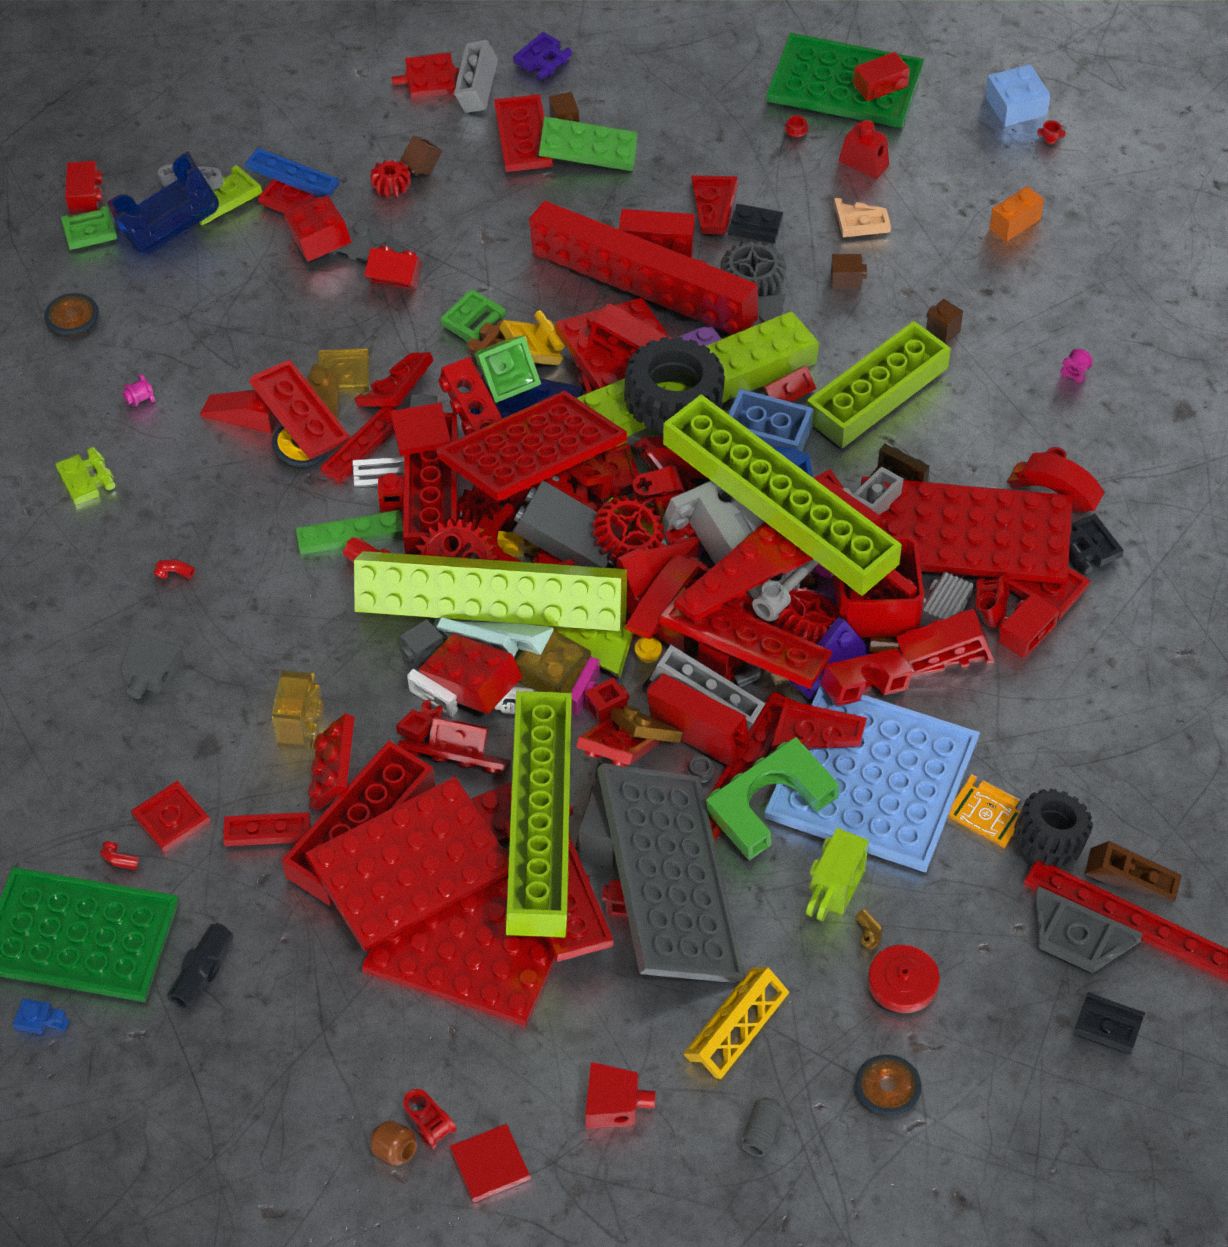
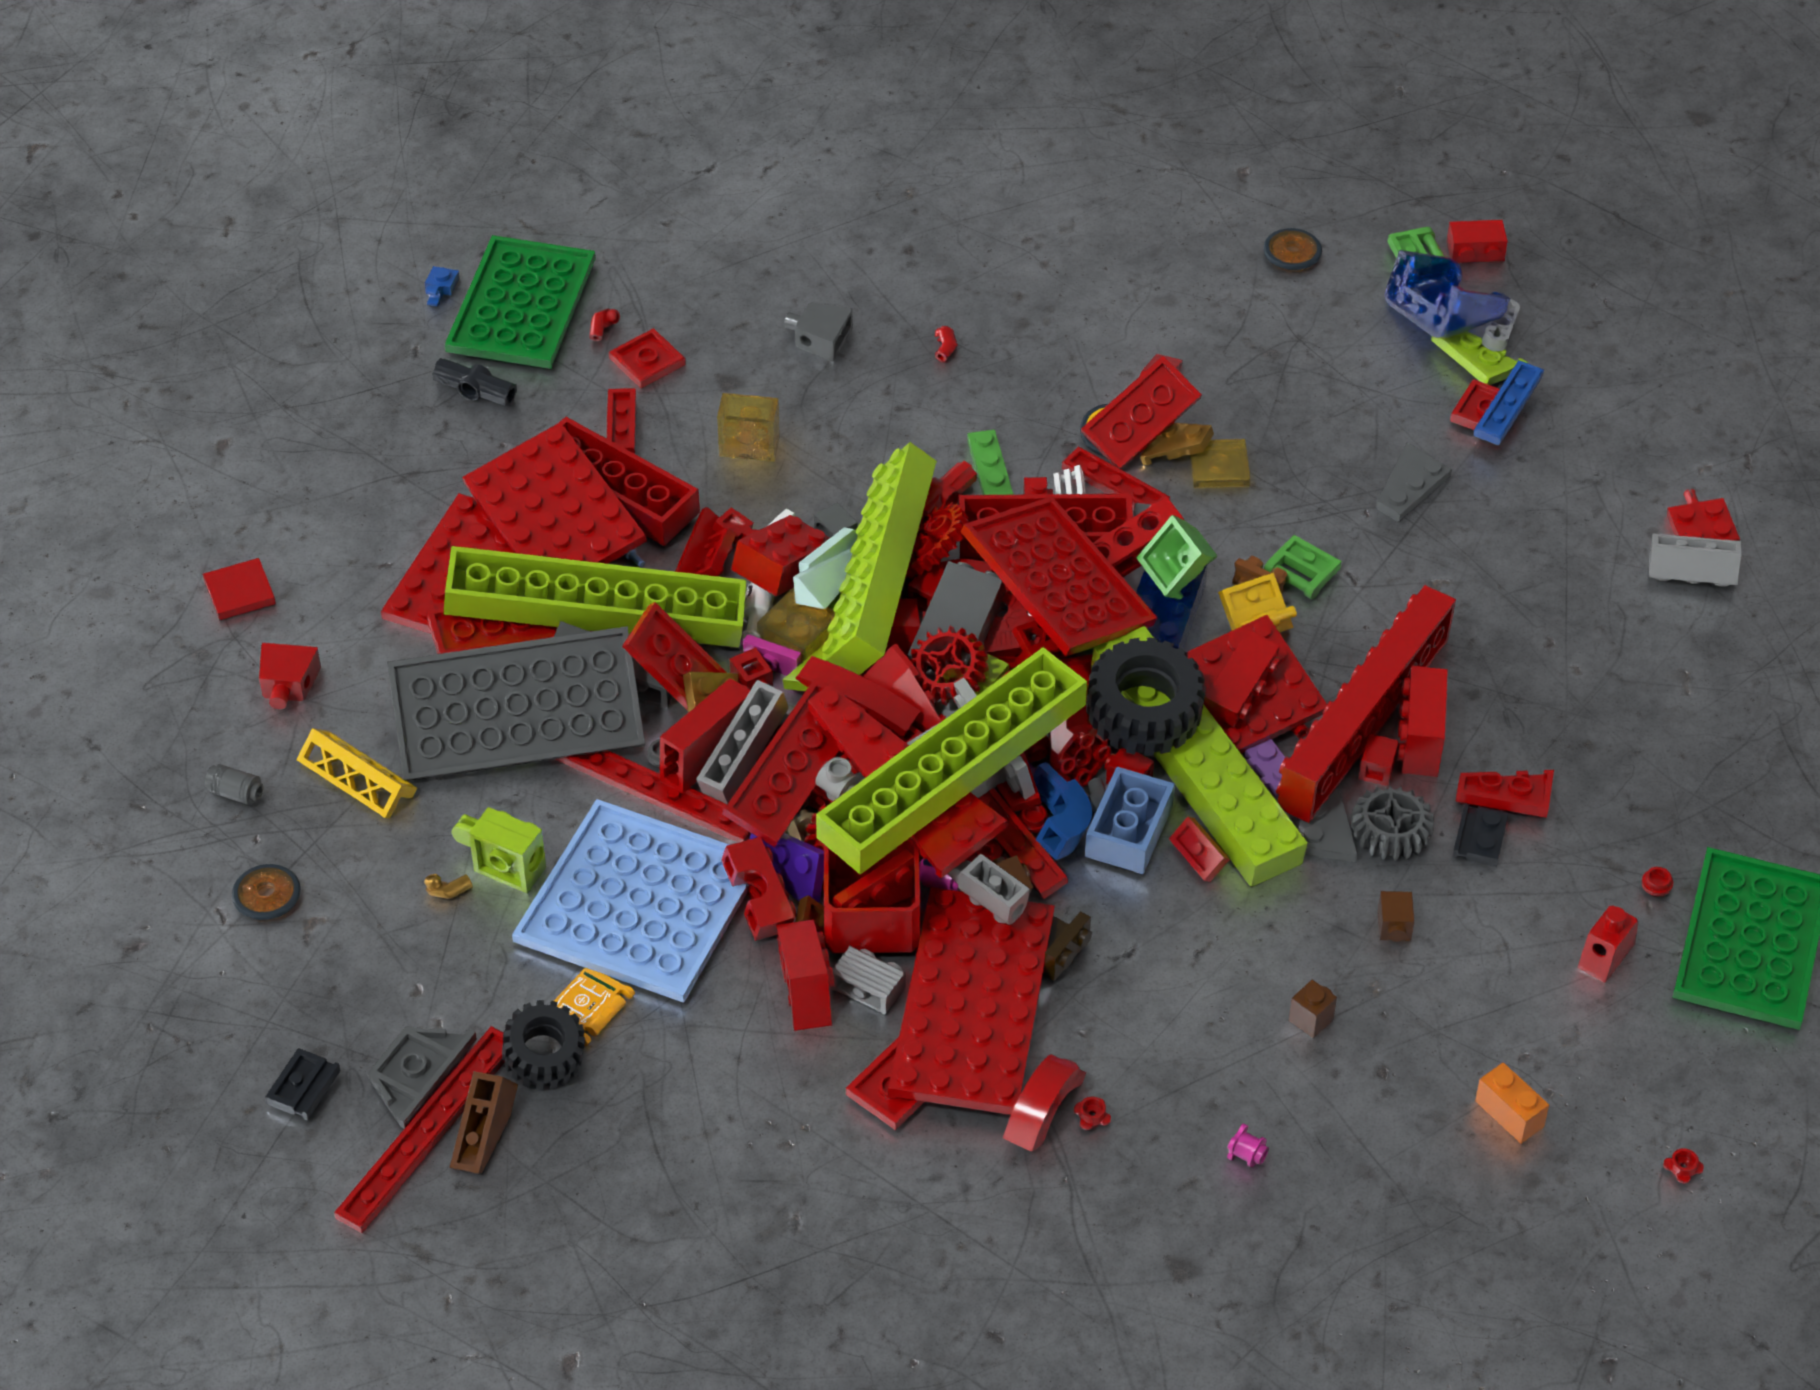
camera: 90 degrees right, 5 degrees down
lime plate [55,447,115,506] -> none
dark pink brick [122,374,155,407] -> none
red brick [284,195,352,262] -> none
red plate [308,713,355,812] -> none
red wing [354,352,434,407] -> none
red brick [364,245,423,290] -> none
red gear [370,158,411,199] -> none
dark orange head [370,1120,417,1166] -> none
red tile [390,402,451,456] -> none
reddish brown brick [400,135,443,176] -> none
red piece [403,1089,457,1150] -> none
red plate [494,94,553,172] -> none
dark purple plate [513,32,573,80] -> none
bright green plate [539,116,637,171] -> none
reddish brown brick [549,92,579,122] -> none
bright green arch [706,737,839,861] -> none
red wing [772,700,867,751] -> none
lime brick [806,321,951,448] -> none
light nougat wing [834,198,891,237] -> none
red brick [853,52,910,101] -> none
red wheel [868,944,940,1013] -> none
red piece [975,575,1010,628] -> none
light blue brick [985,64,1050,127] -> none
red brick [998,593,1059,659] -> none
black plate [1069,513,1124,574] -> none

